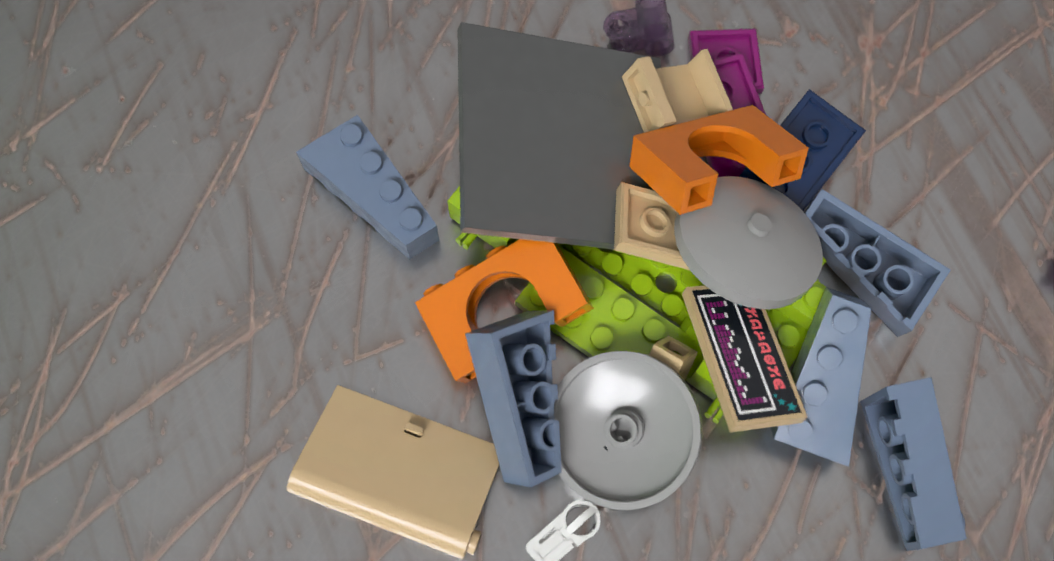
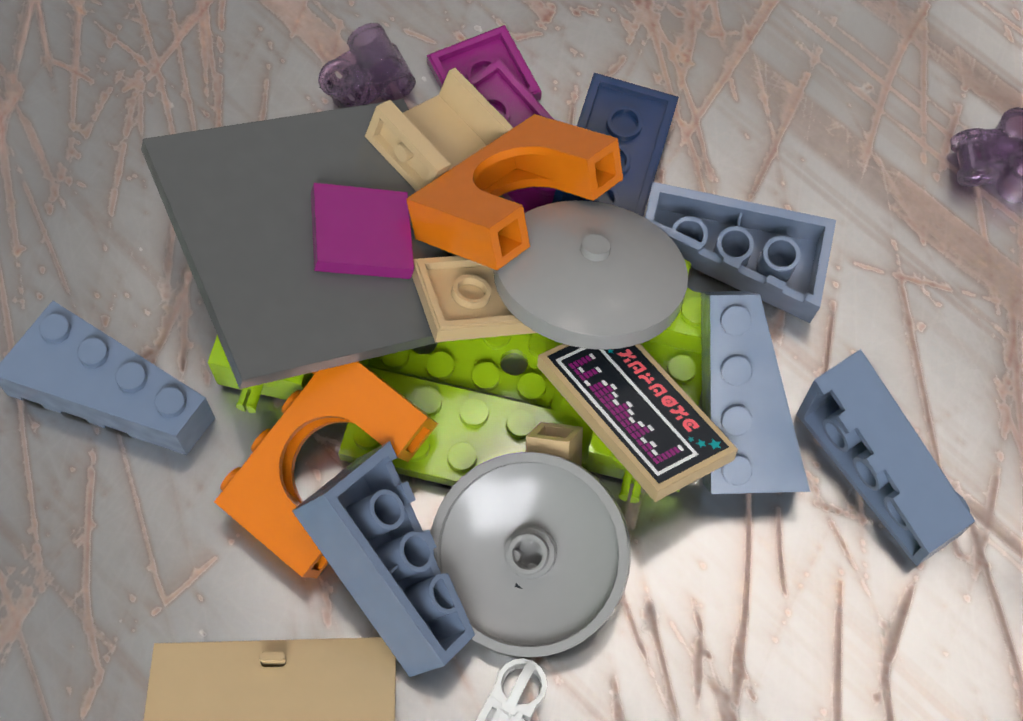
camera: 20 degrees left, 5 degrees down
none -> magenta tile [311,183,414,279]

